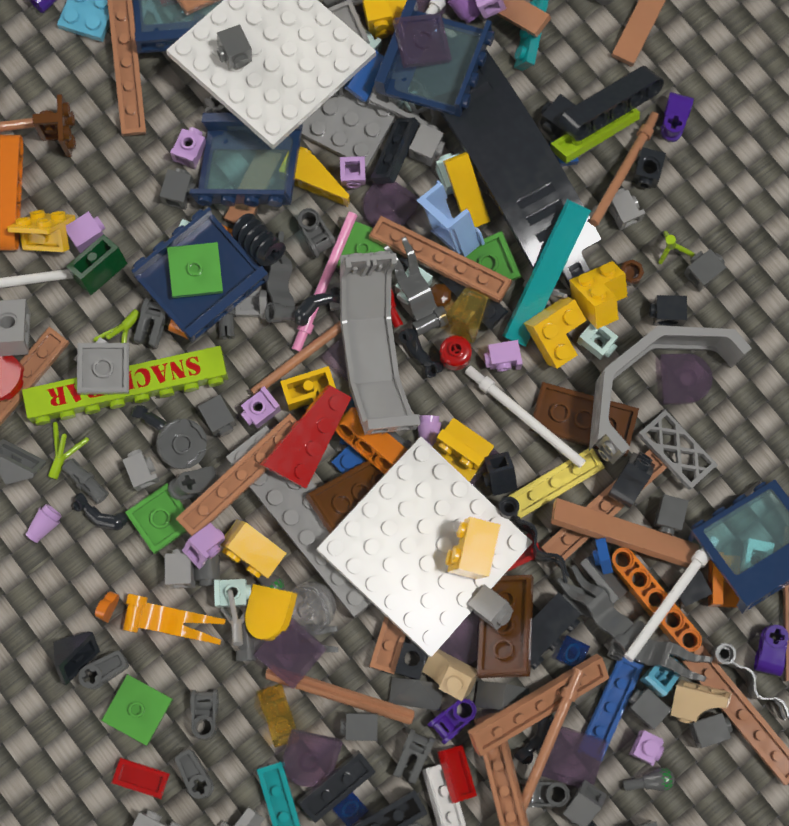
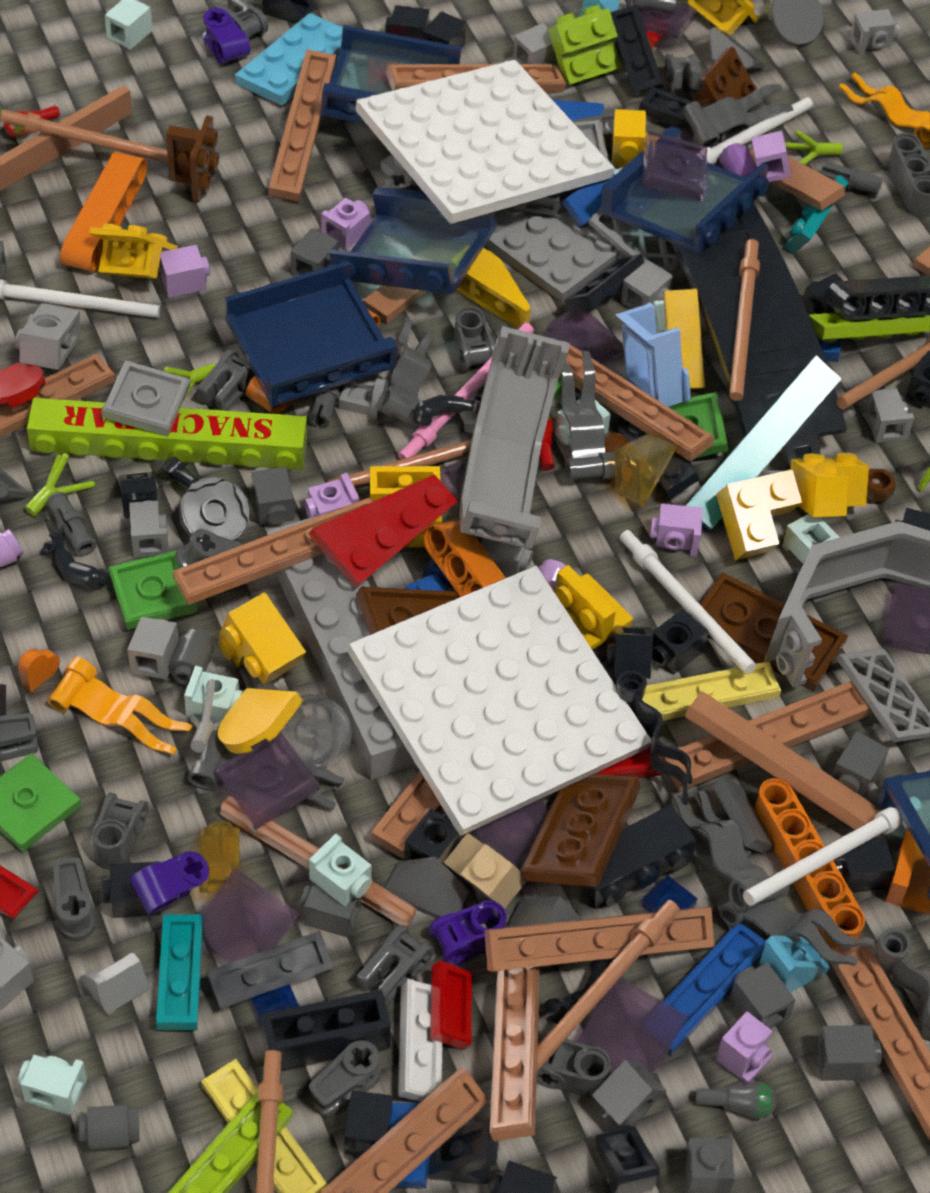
camera: 15 degrees right, 25 degrees down
dark green brick [66,234,128,296] -> none
bright green plate [167,242,223,298] -> none
lavender brick [182,522,225,569] -> none
dark grey brick [216,24,252,70] -> none
black piece [232,213,286,266] -> none
lavender brick [340,156,366,188] -> none
black arm [399,328,443,378] -> none
red head [439,335,472,371] -> none
yellow brick [445,517,501,580] -> none
light grey brick [468,584,514,630] -> none
blue plate [592,538,613,575] -> none
black pin [608,452,655,509] -> none
tan arch [671,680,732,723] -> none
none -> black brick [103,861,161,918]
none -> black slope [119,471,158,519]
none -> dark purple piece [129,851,209,914]
none -> light aqua brick [309,834,372,906]
none -> black brick [652,609,708,675]
none -> nougat bar [729,239,760,401]

